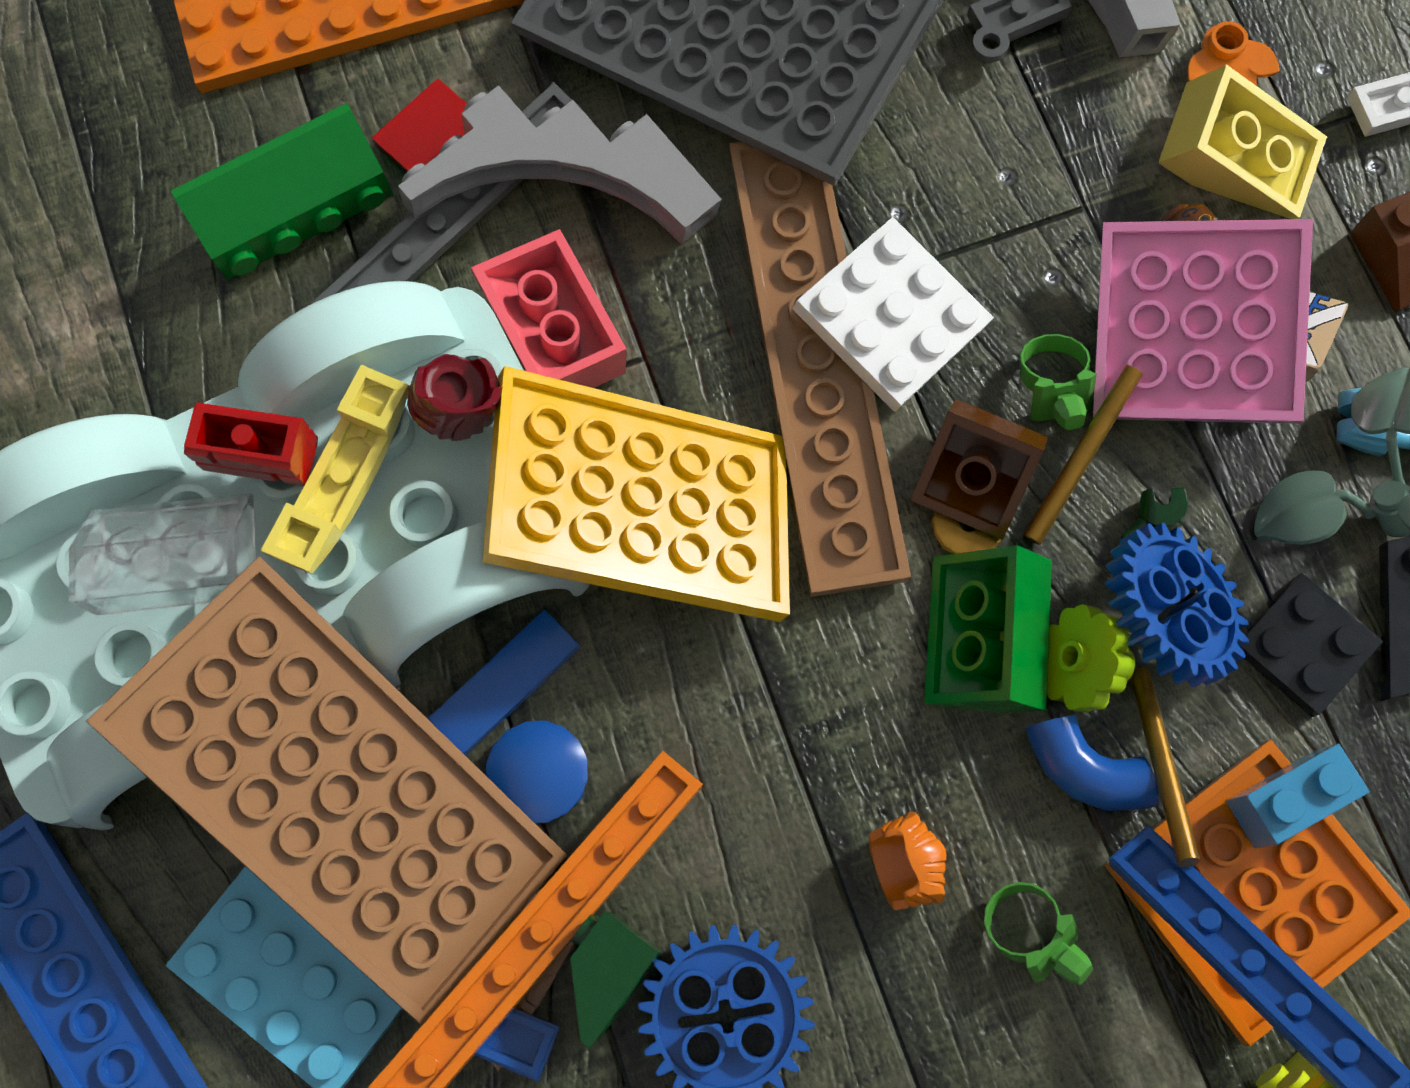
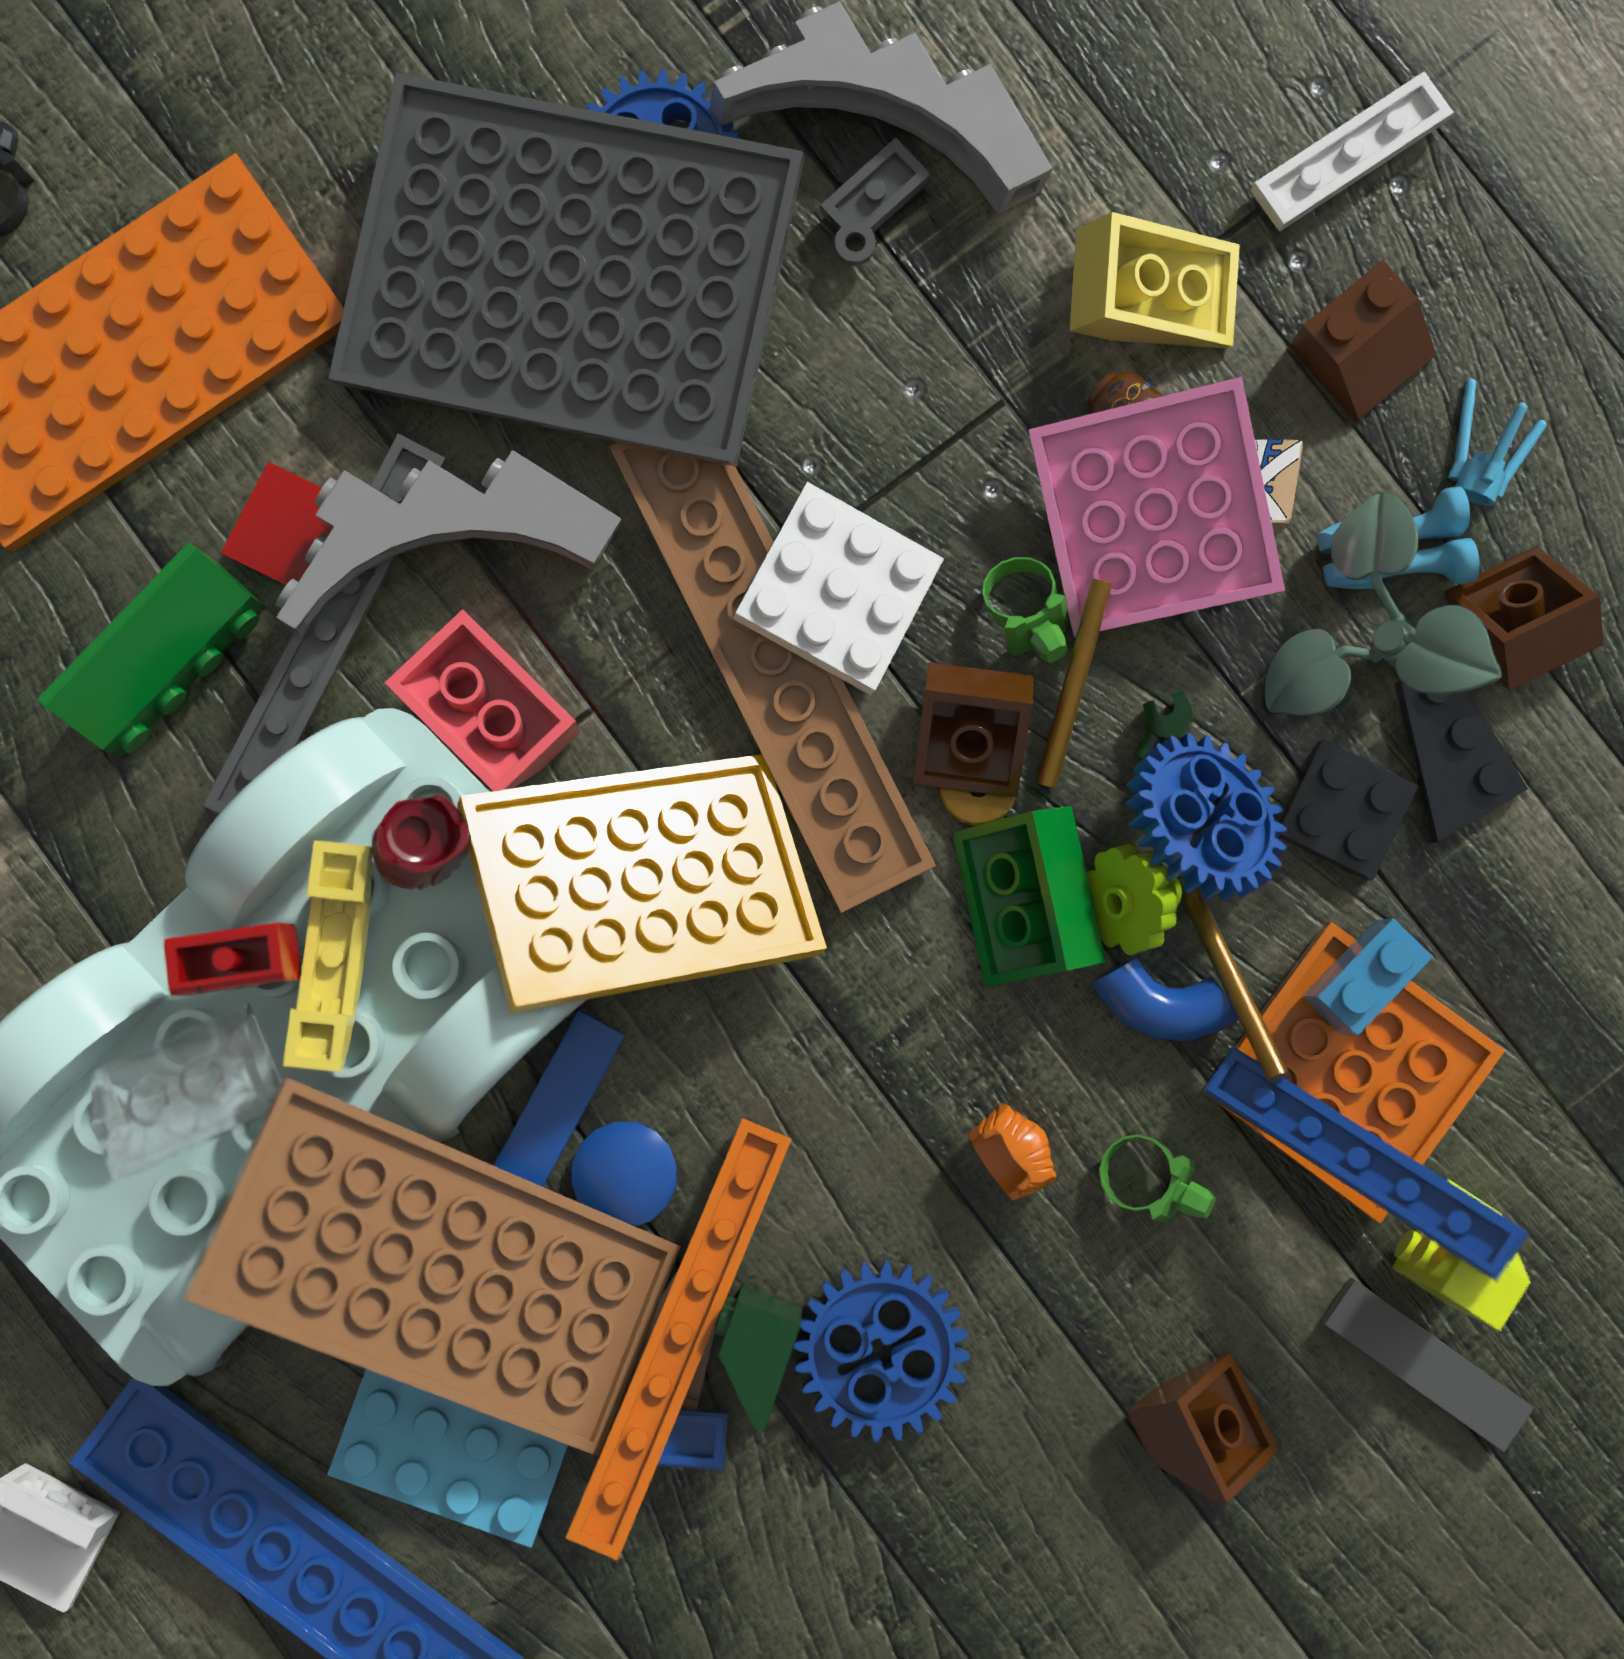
camera: 15 degrees left, 10 degrees up
orange plate [1187,21,1280,86] -> none

